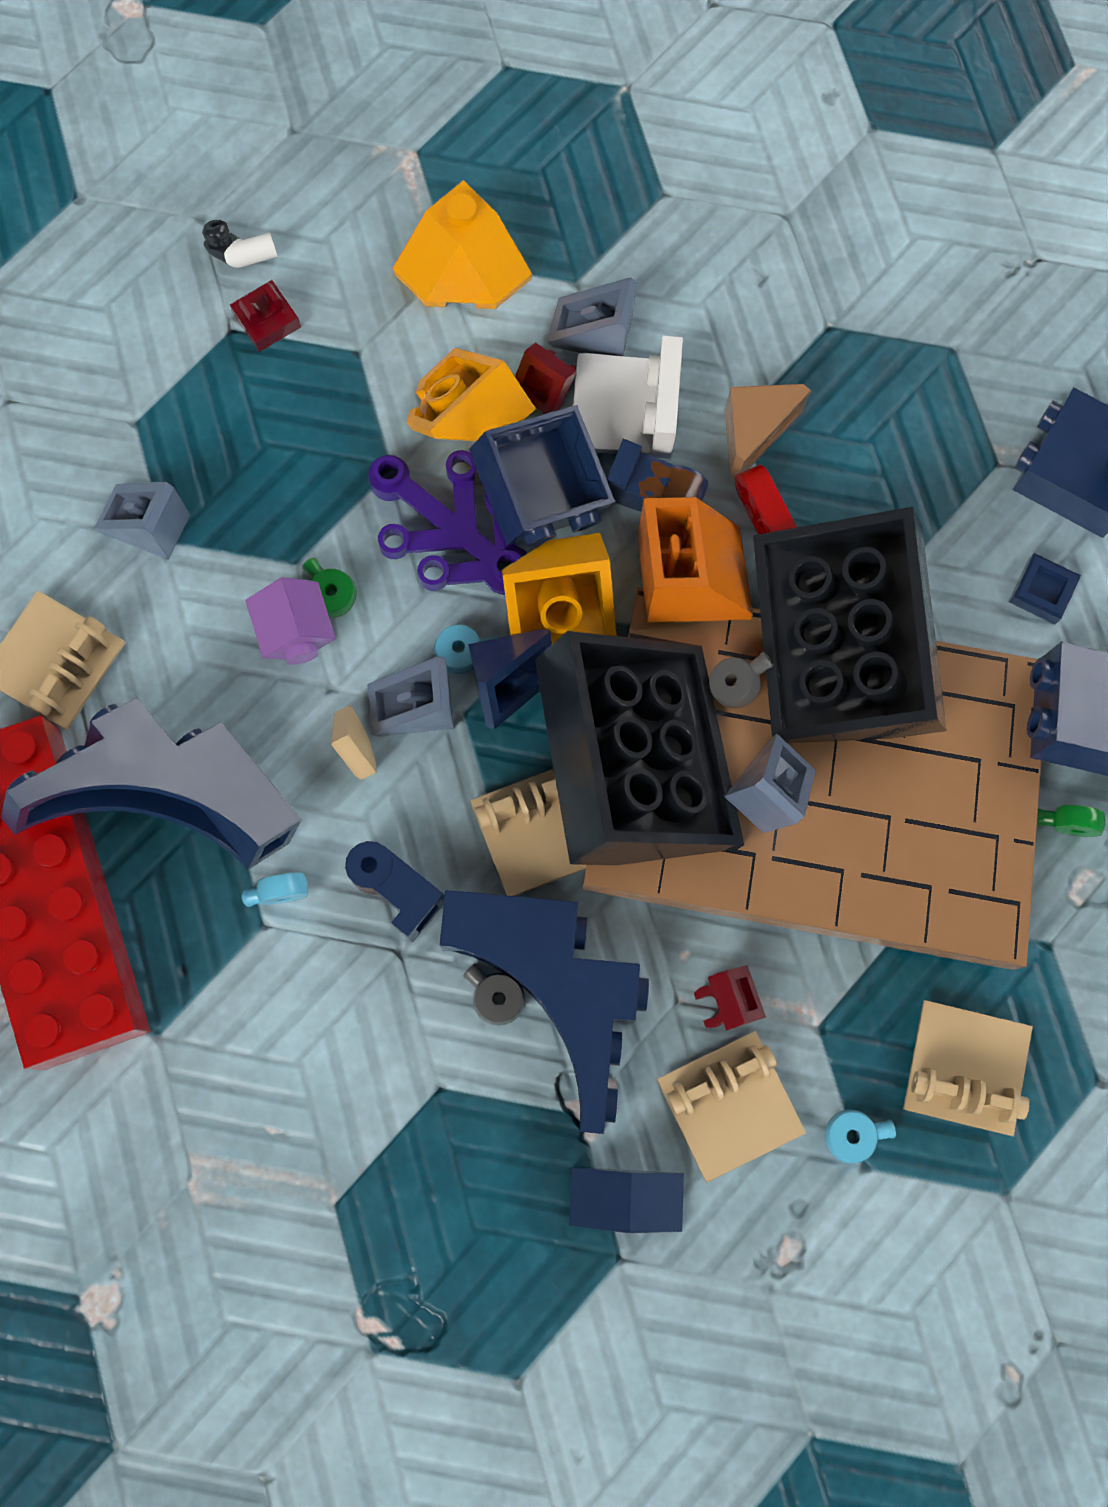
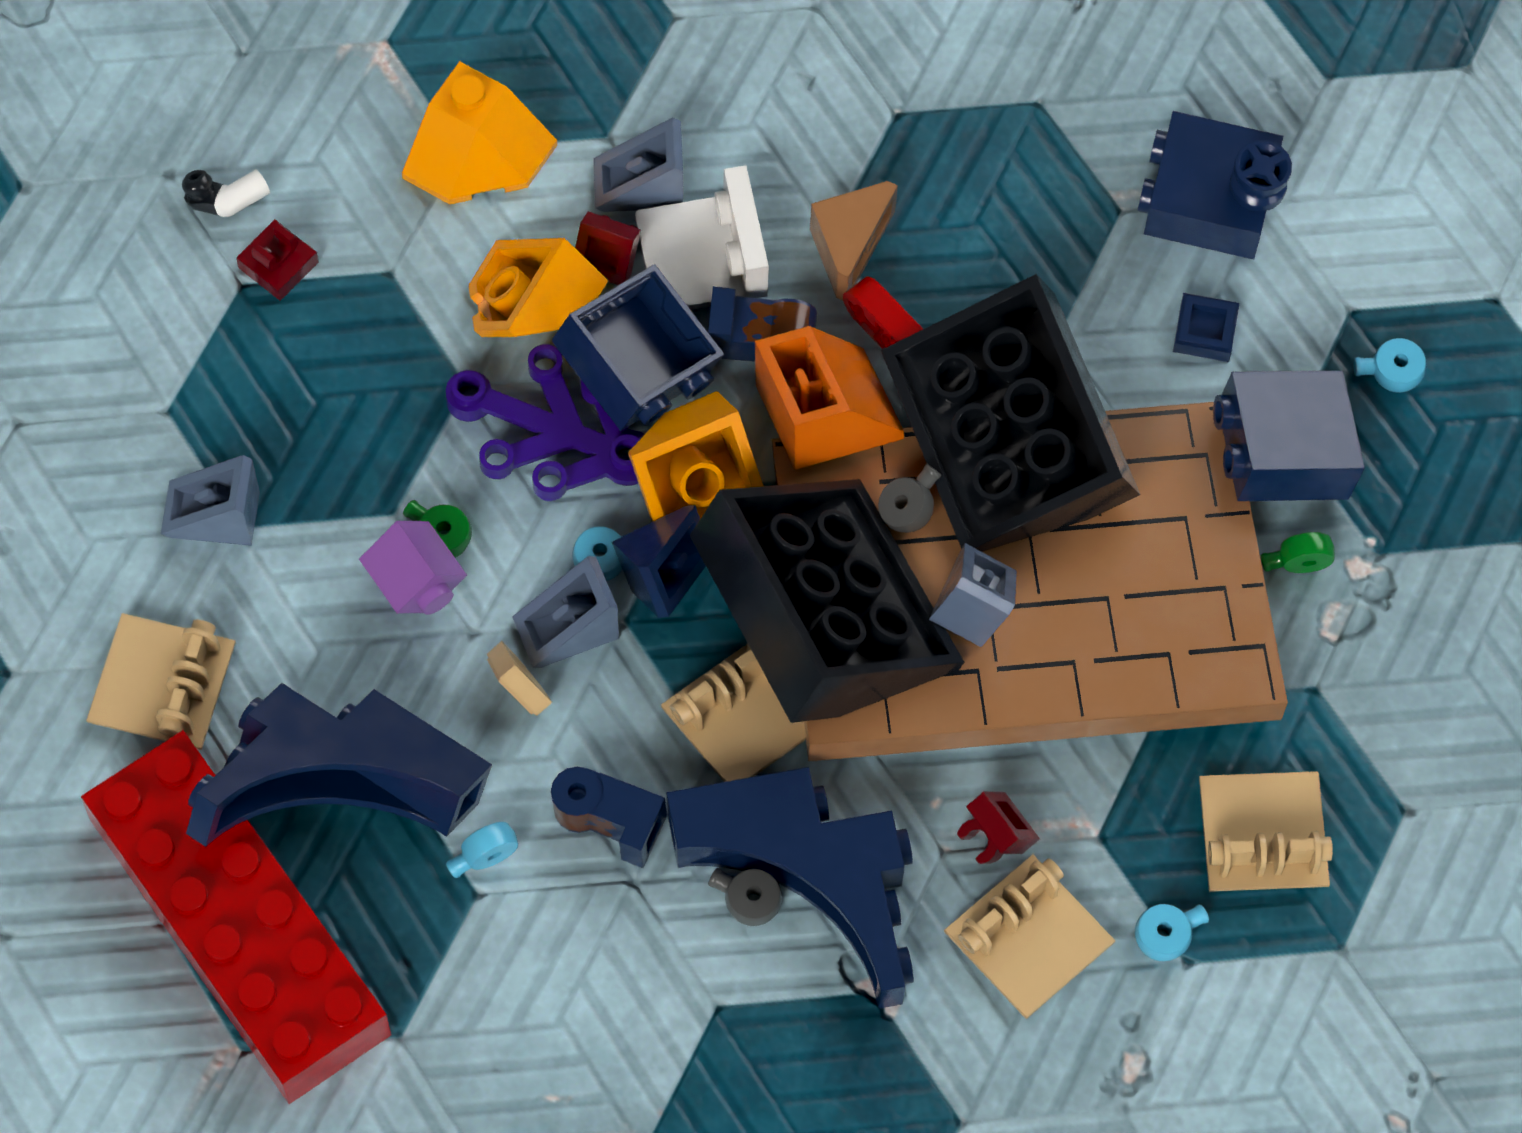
camera: 15 degrees left, 10 degrees down
dark blue slope [569,1167,684,1233] -> none

